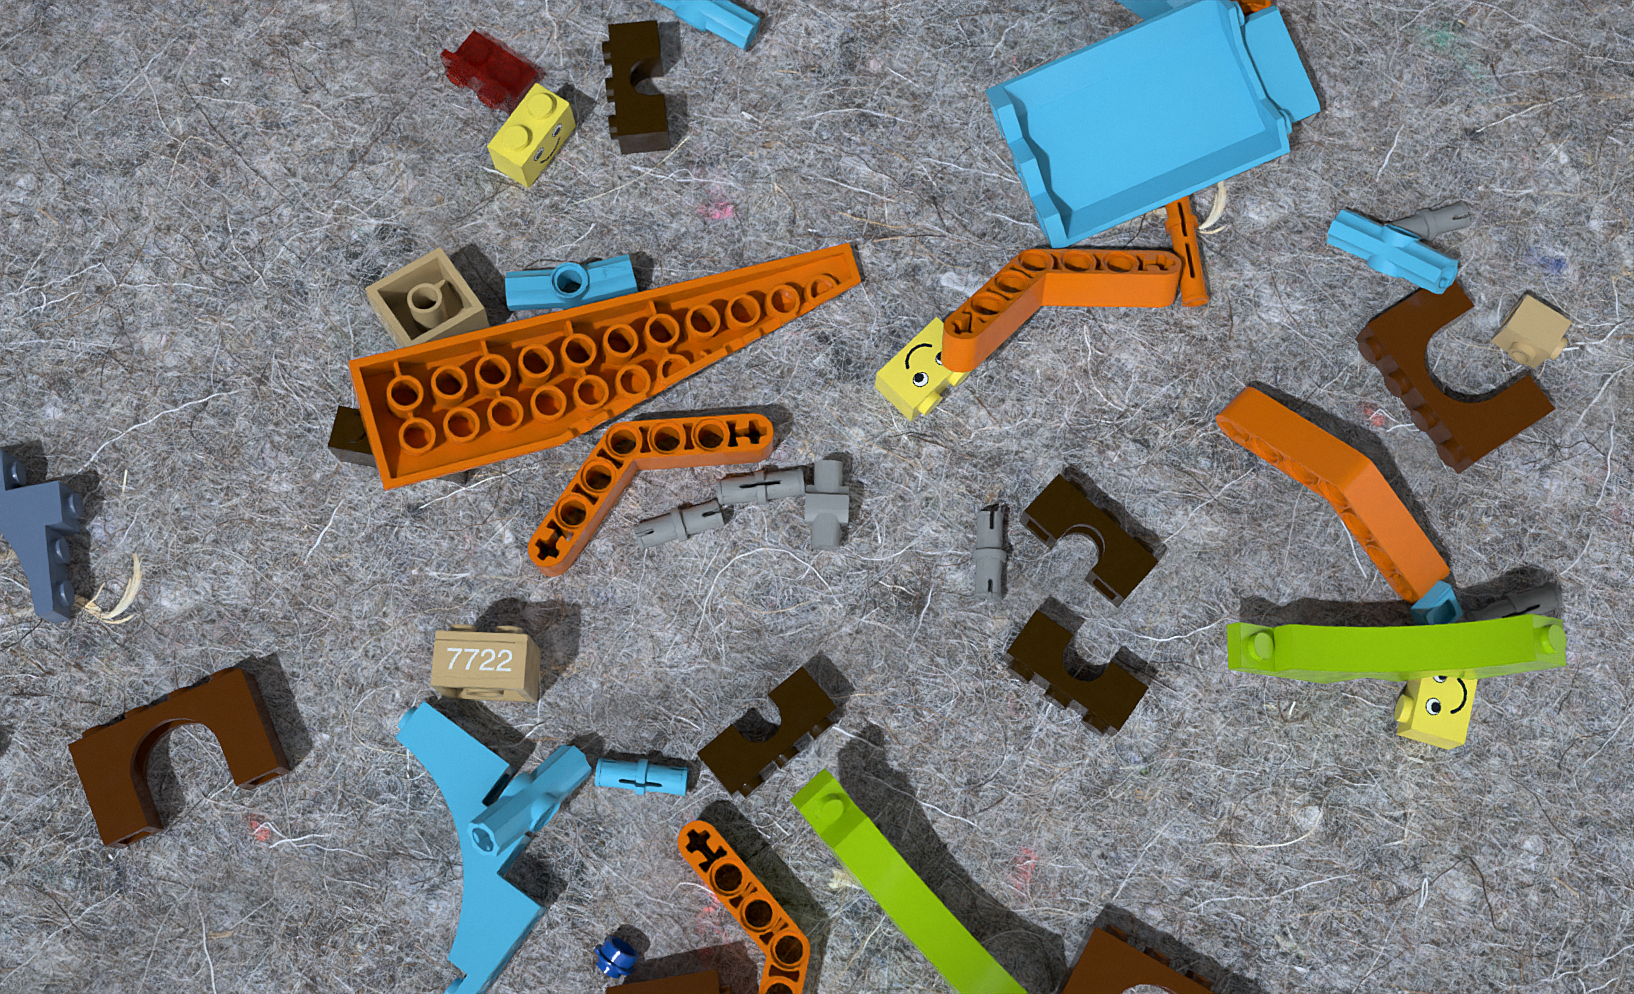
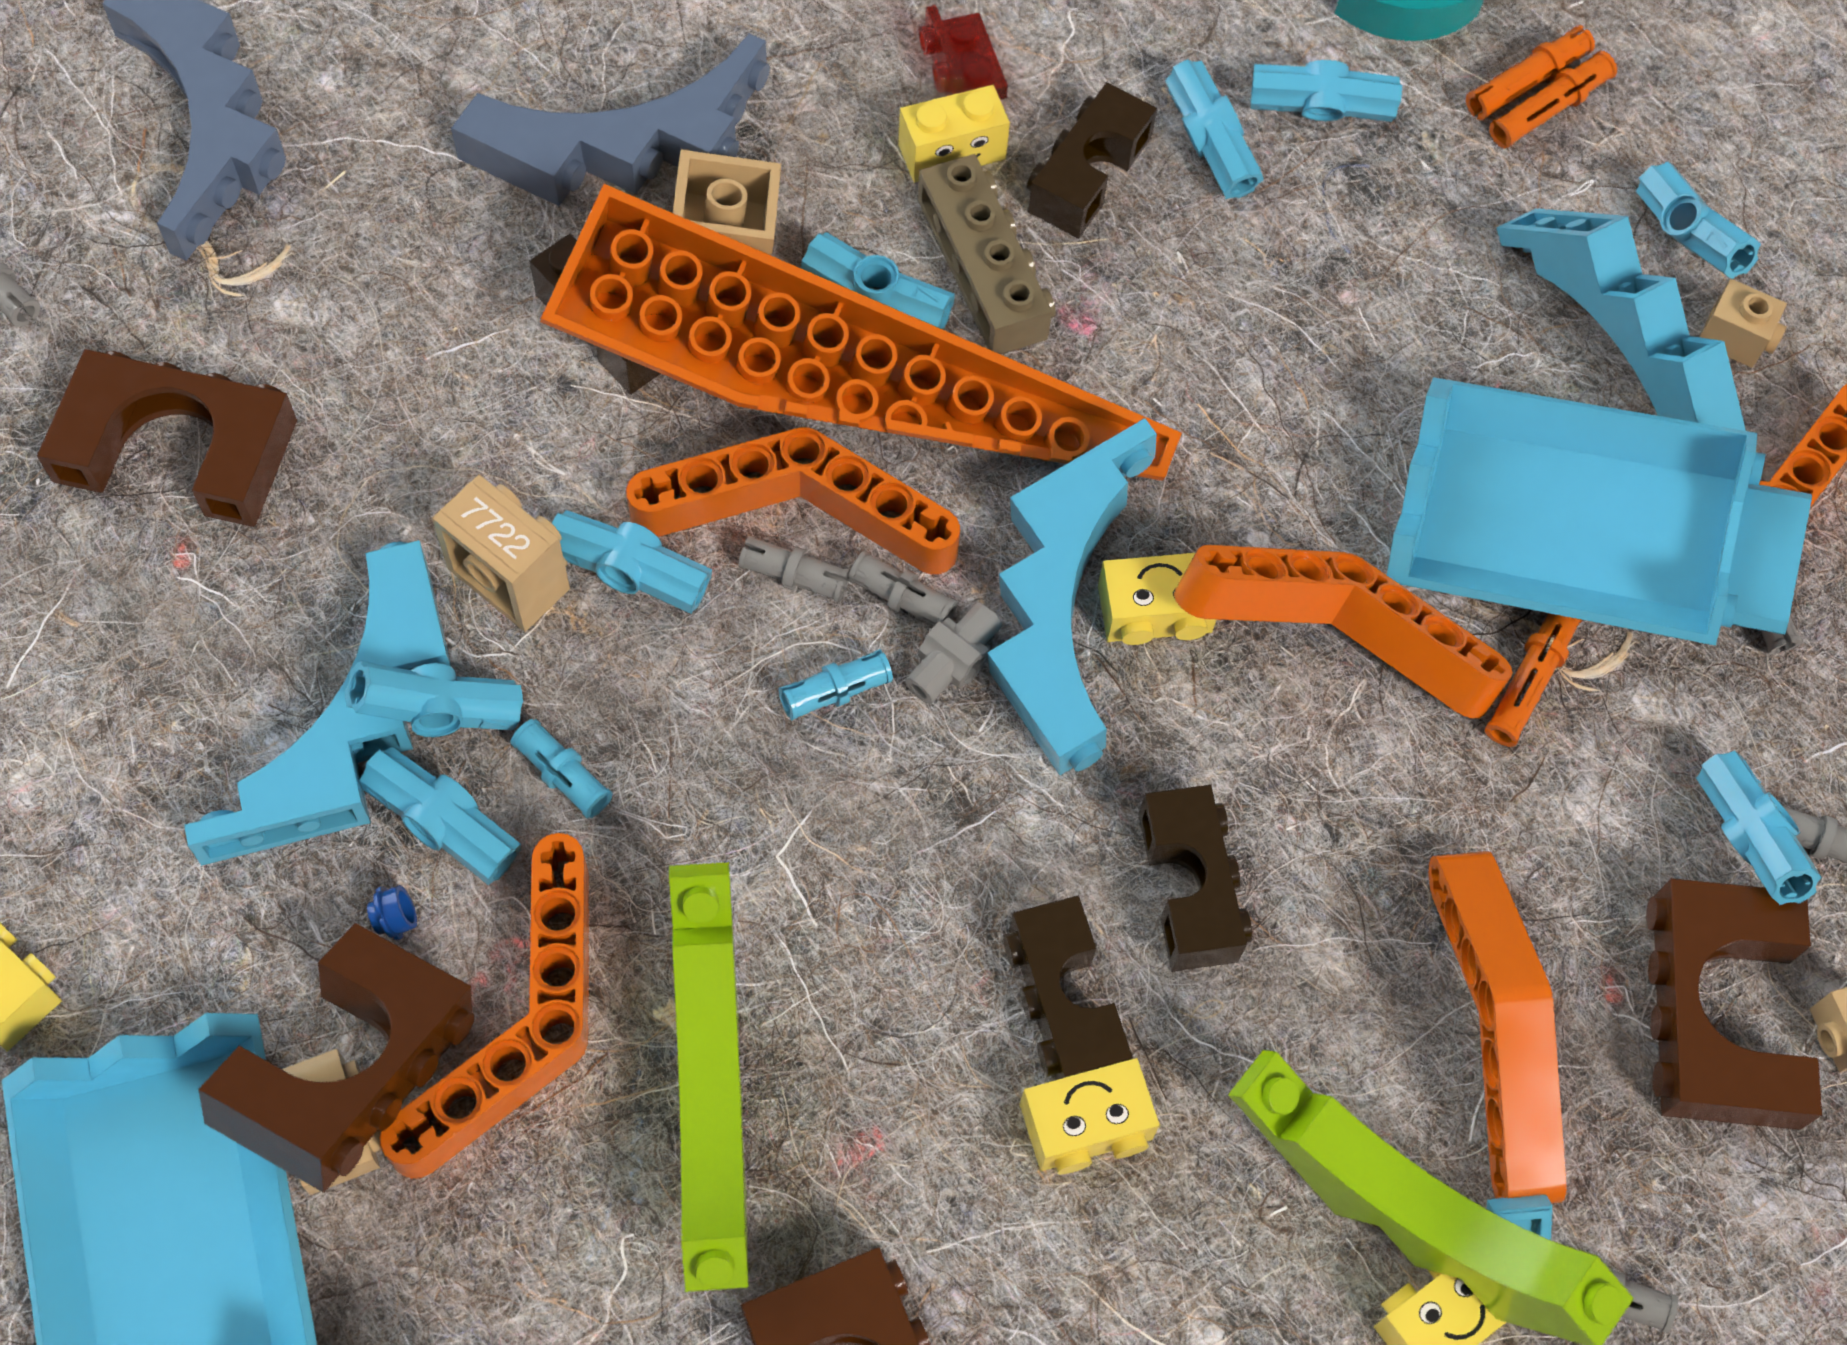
camera: 35 degrees right, 10 degrees down
dark brown arch [697,666,837,800] -> none
light grey pin [972,511,1006,603] -> none
none -> medium azure piece [359,747,521,886]
none -> sand blue arch [451,33,770,206]
none -> medium azure piece [552,510,712,614]
none -> medium azure pin [778,649,893,721]
none -> dark tan brick [918,154,1056,354]
none -> medium azure arch [987,418,1157,775]
none -> light yellow brick [1020,1058,1160,1175]

